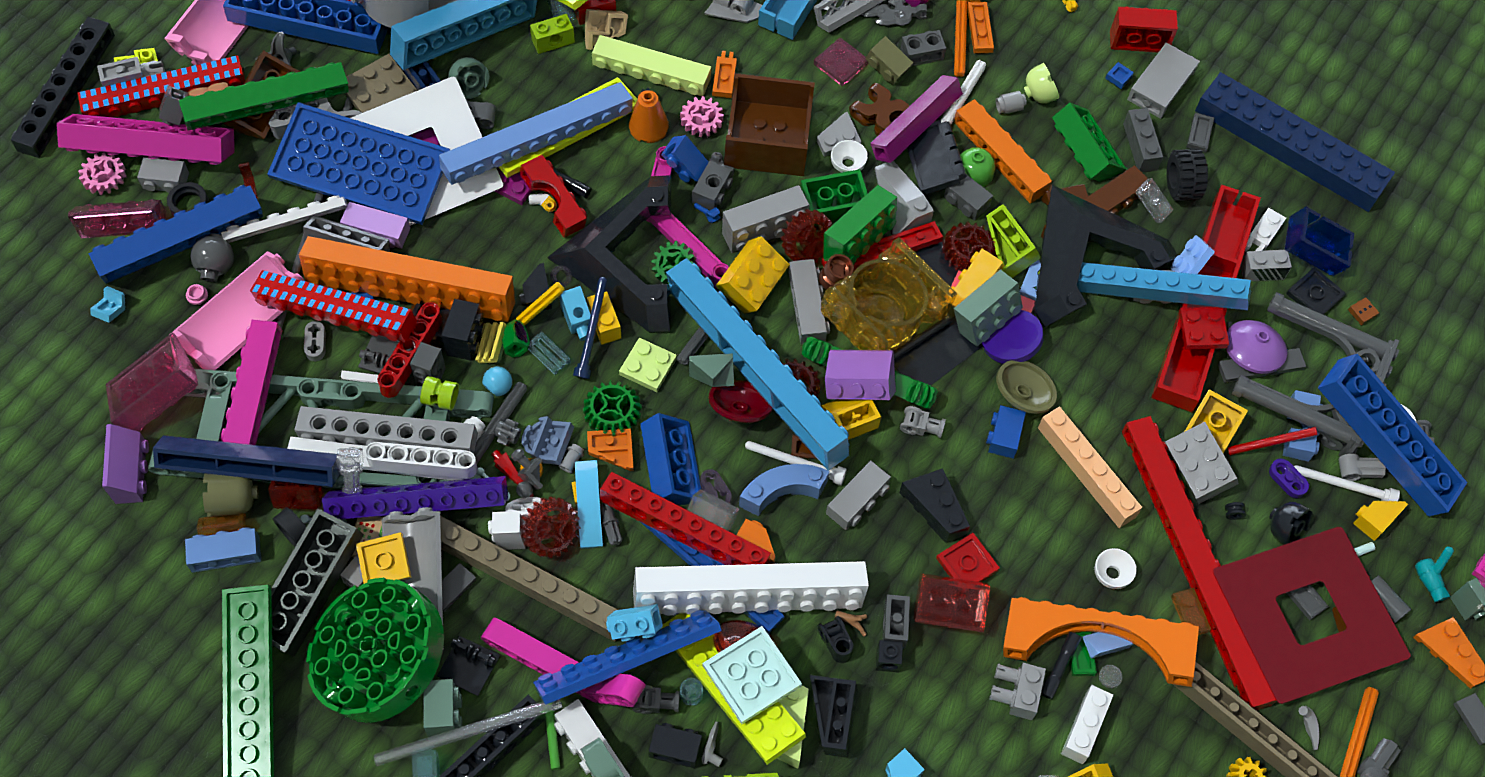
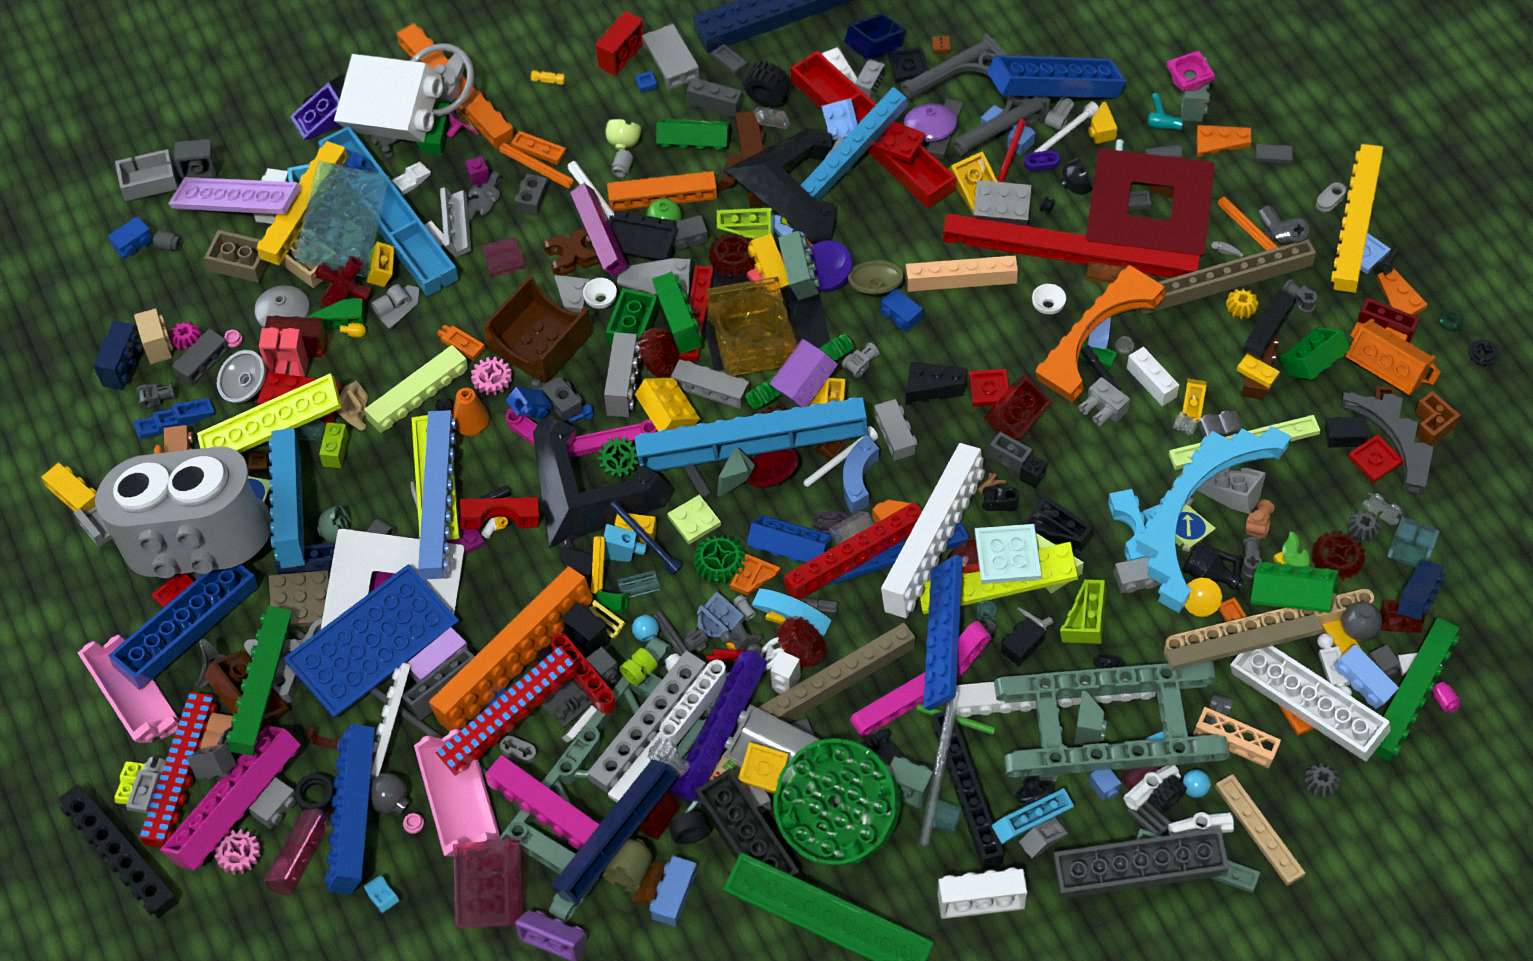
camera: 55 degrees left, 5 degrees down
medium azure brick [606,604,663,641] -> none
copper wheel [819,254,854,291] -> none
olive brick [865,36,913,85] -> none

